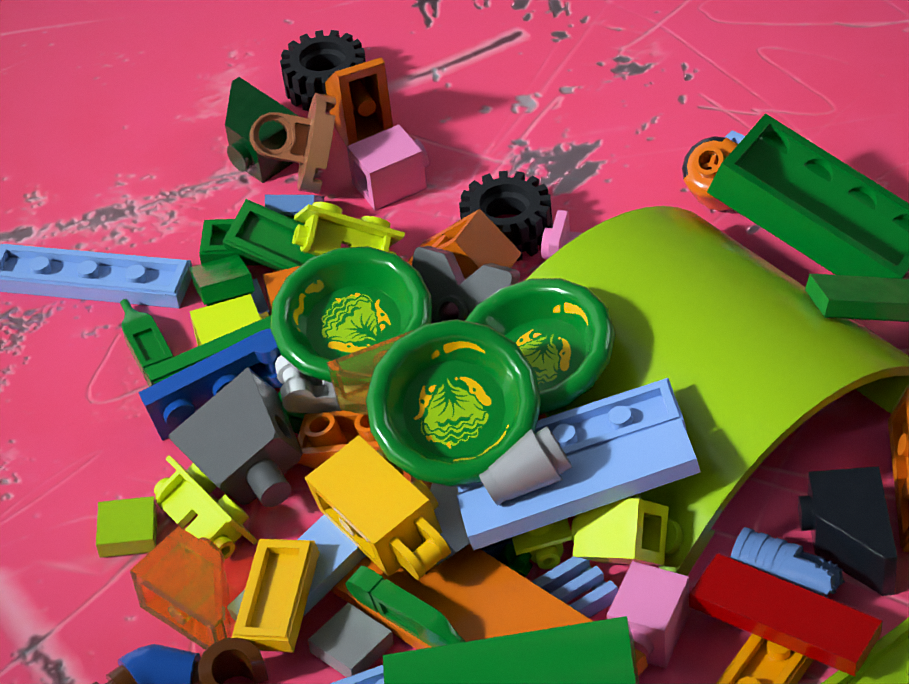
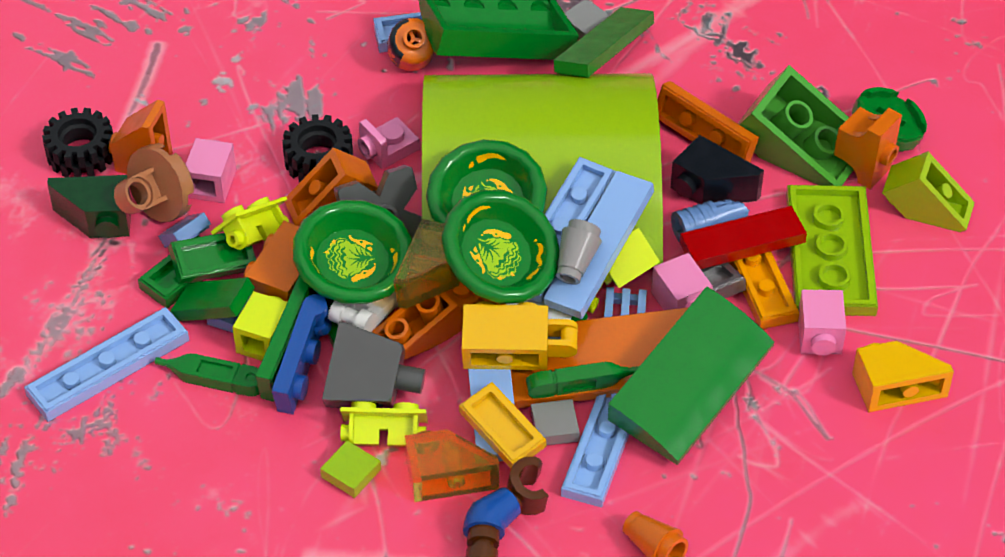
camera: 55 degrees left, 5 degrees up
none -> flat silver tile [701,263,746,298]

